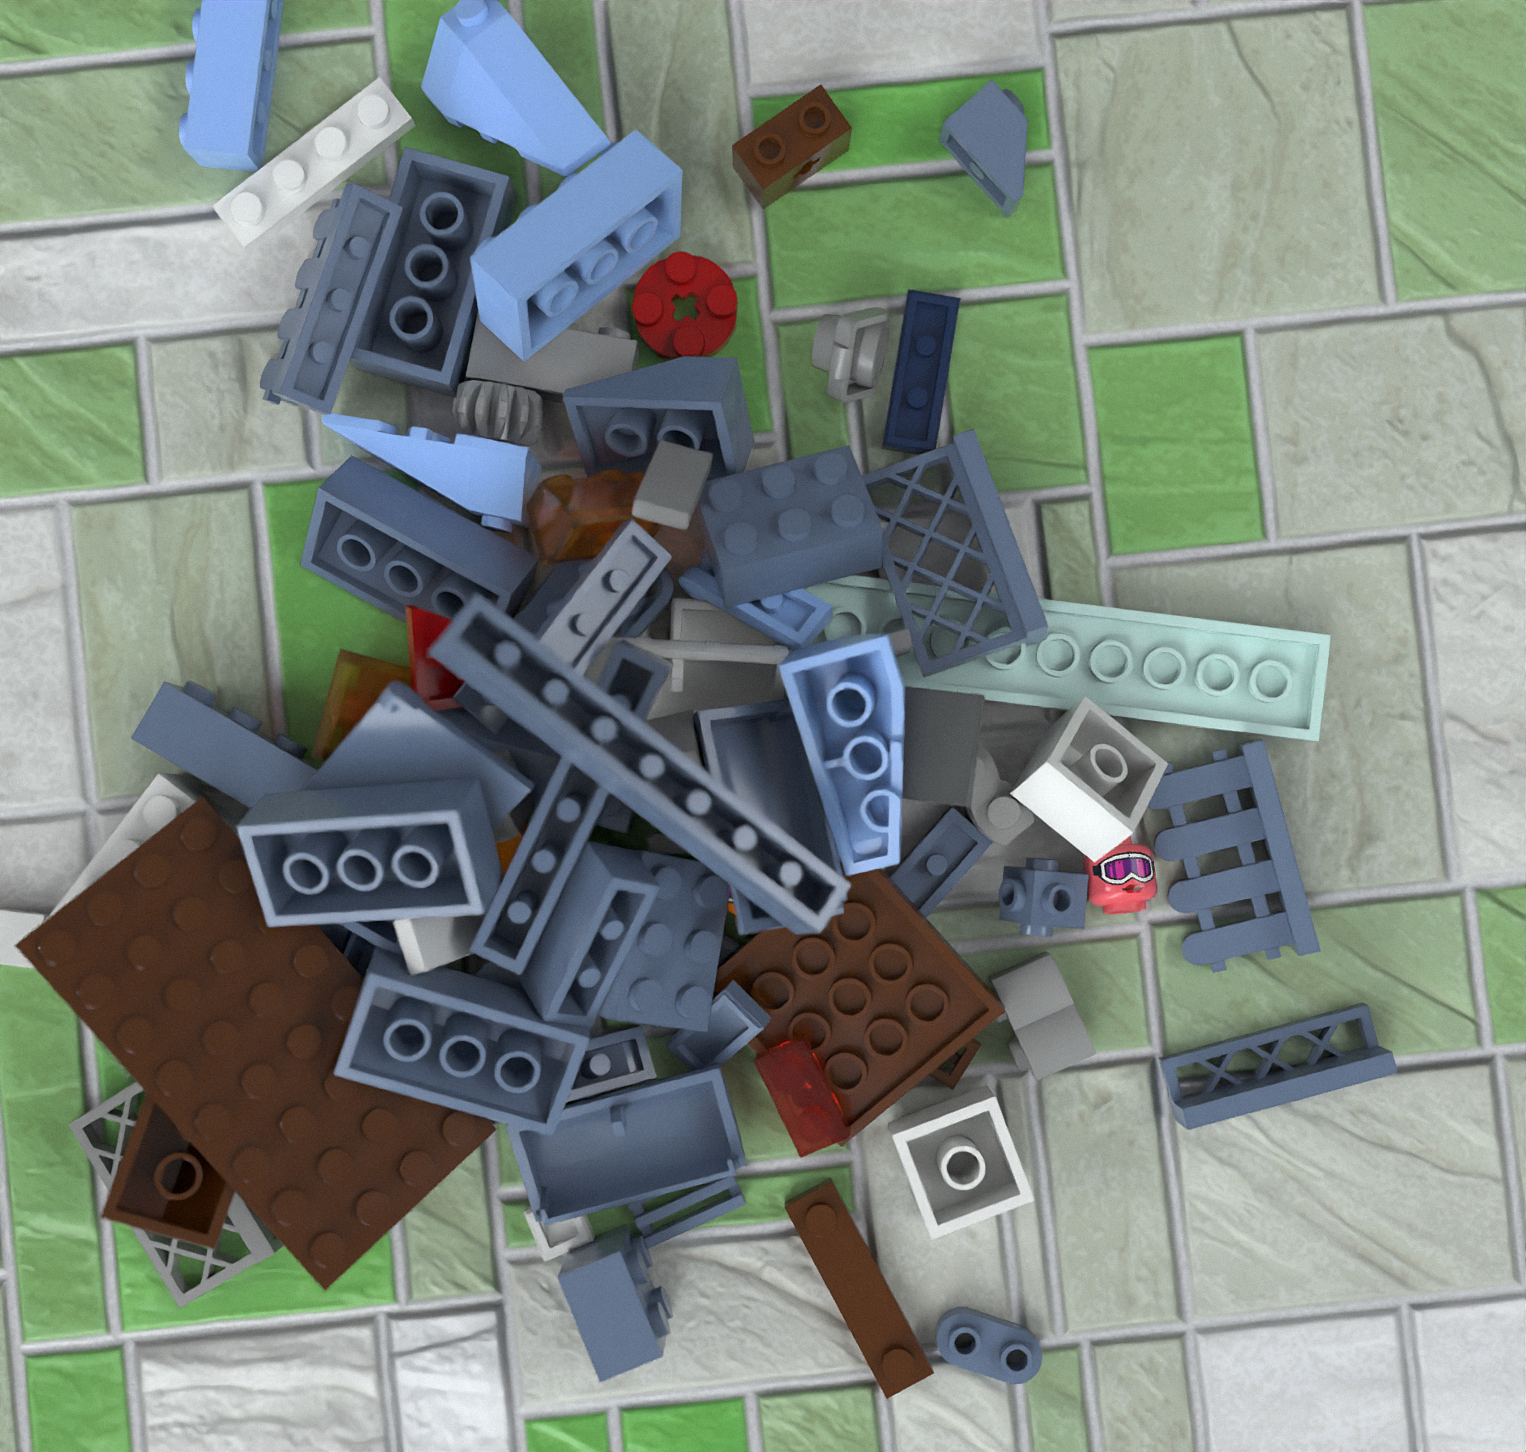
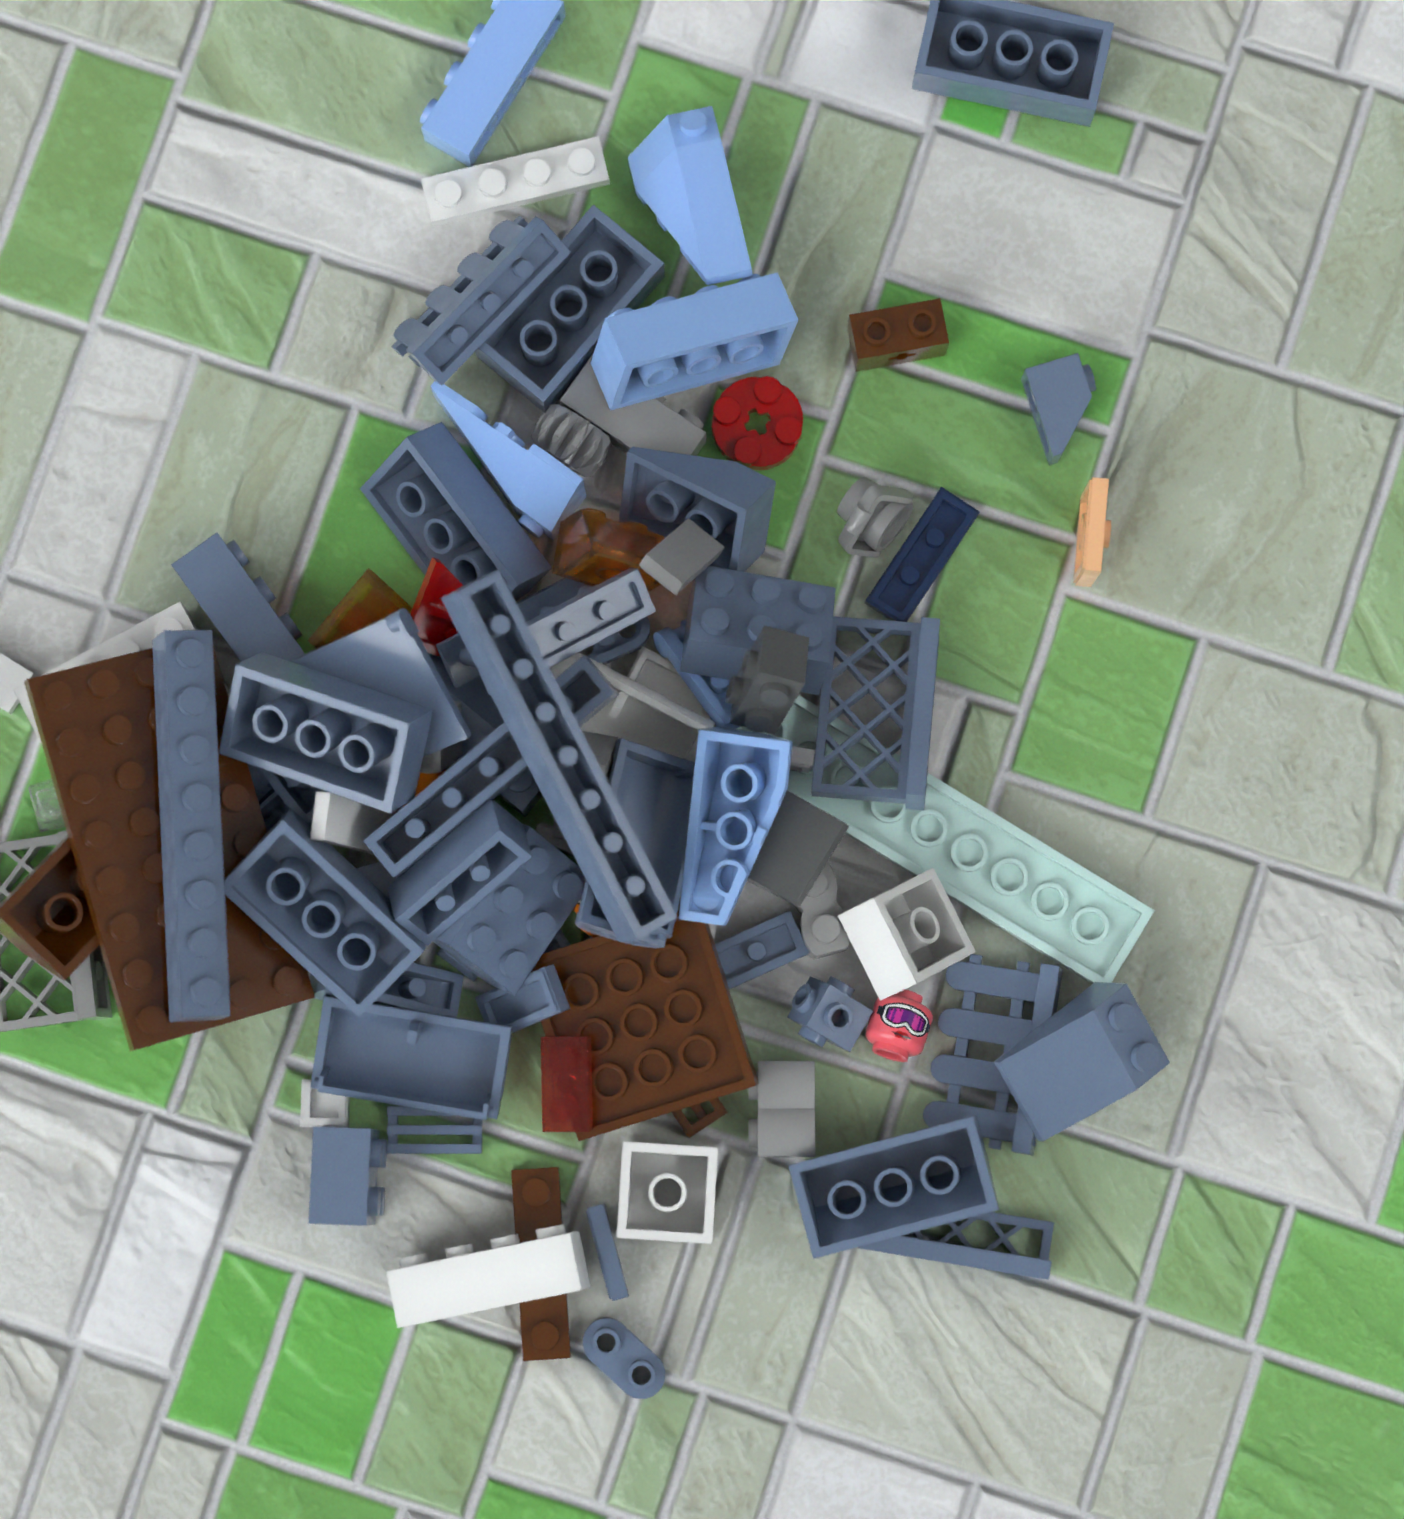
camera: 30 degrees right, 5 degrees down
none -> sand blue brick [152,630,230,1022]
none -> white brick [386,1224,591,1328]
none -> sand blue tile [586,1203,629,1301]
none -> dark grey brick [726,625,810,735]
none -> sand blue slope [788,1115,999,1259]
none -> sand blue slope [994,982,1170,1141]
none -> light nougat plate [1073,477,1111,587]

